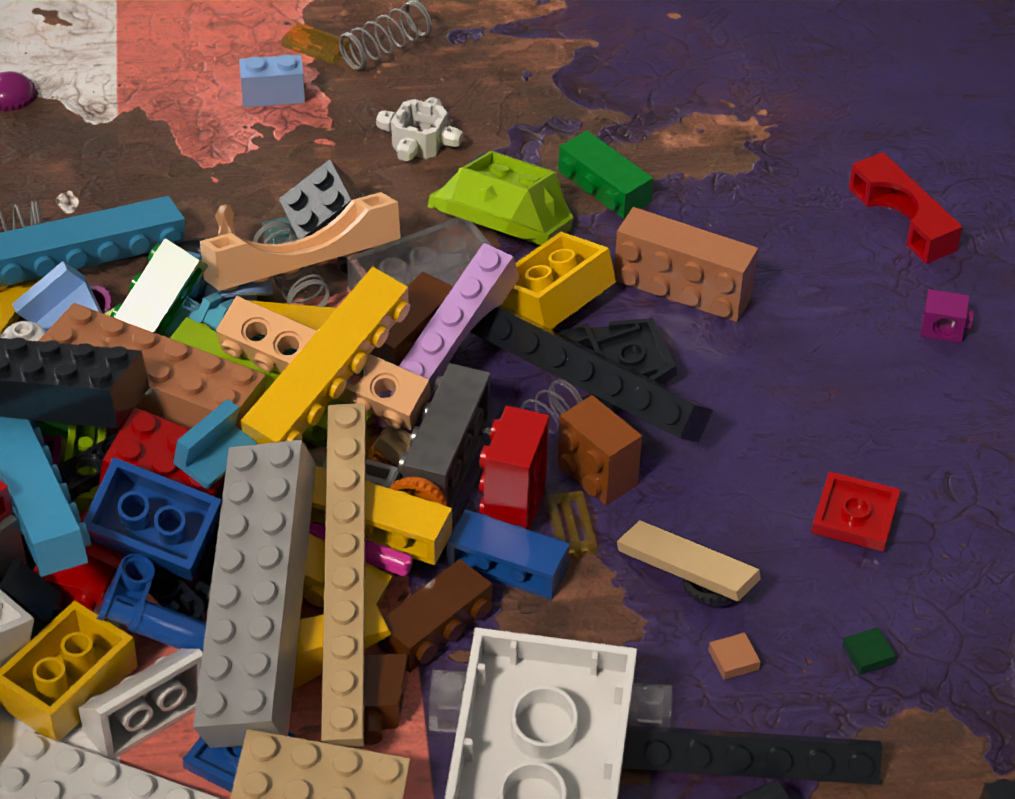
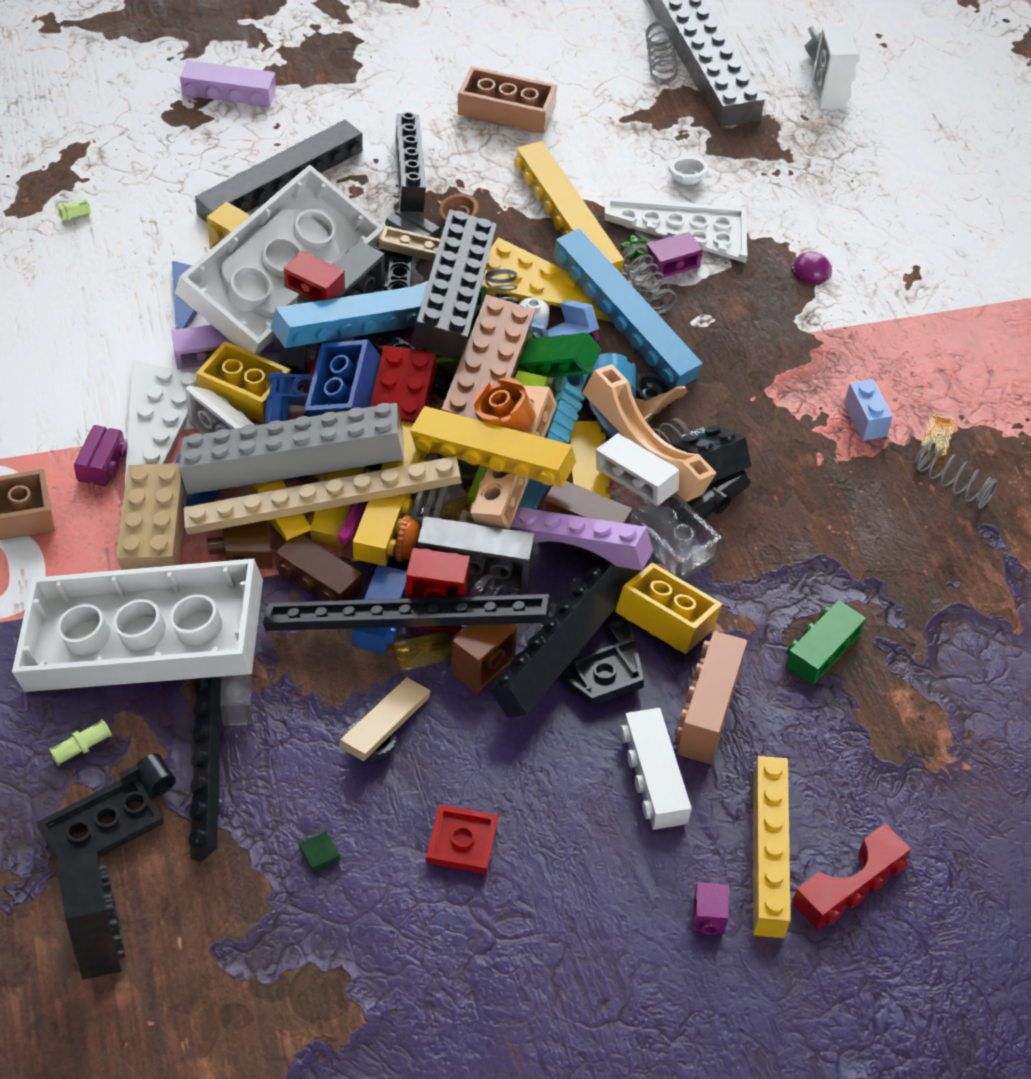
camera: 80 degrees right, 5 degrees up
dark azure panel [173,399,257,489] -> none
white piece [376,97,463,161] -> none
lime piece [428,151,573,245] -> none
nougat tile [708,633,761,680] -> none
none -> black plate [263,594,551,631]
none -> orange brick [473,378,536,432]
none -> white brick [596,433,679,506]
none -> white brick [620,708,691,830]
none -> yellow brick [753,756,790,938]

